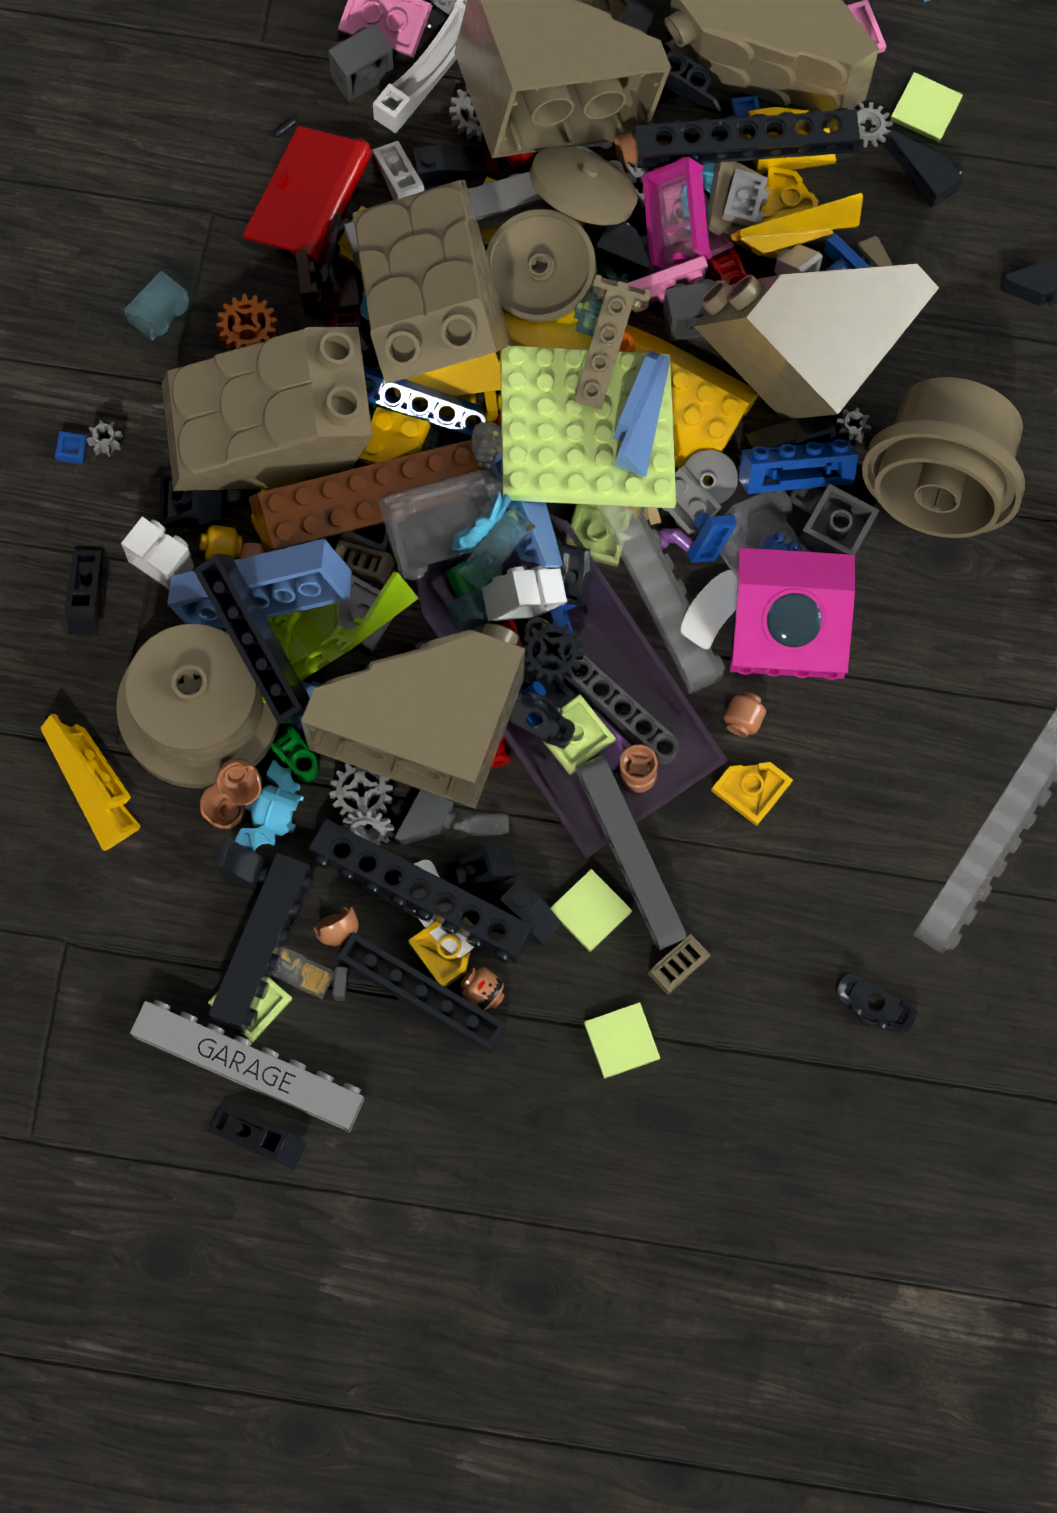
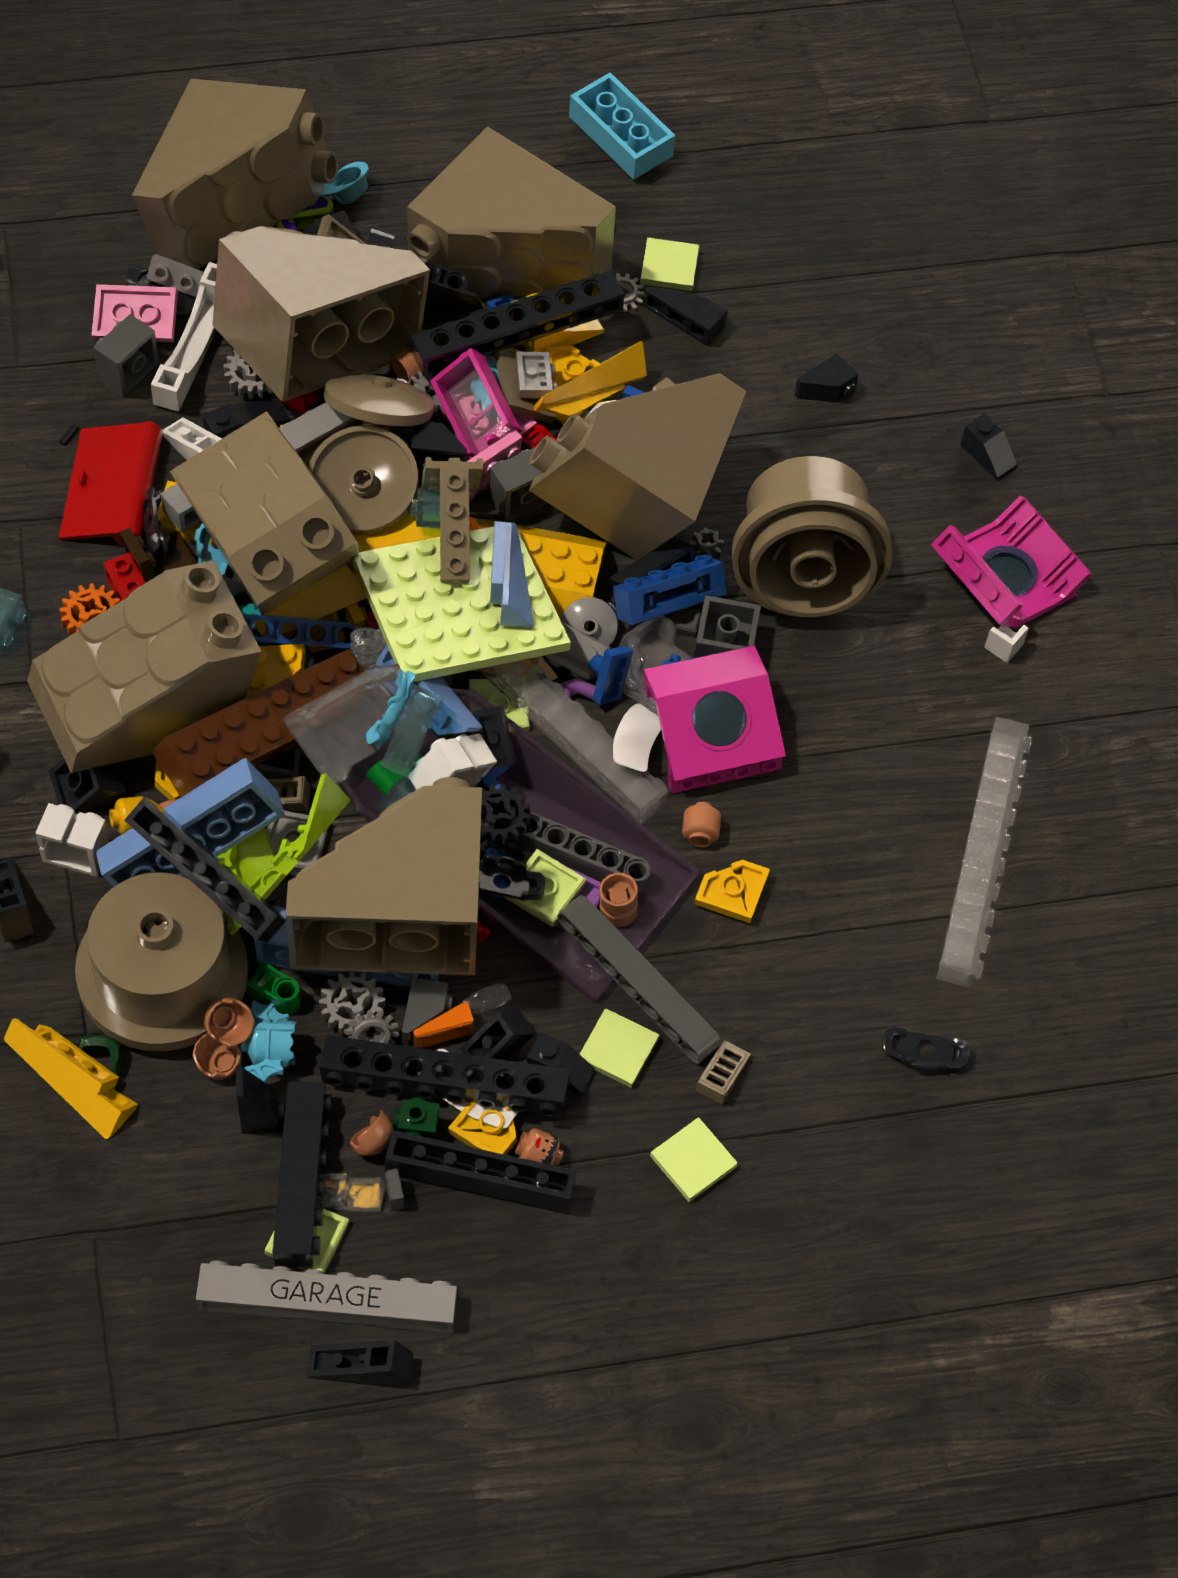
camera: 20 degrees left, 15 degrees down
none -> dark green hair [79,1034,123,1076]
none -> red brick [103,552,146,601]
none -> dark green brick [393,1098,440,1139]
none -> orange slope [413,1002,474,1048]

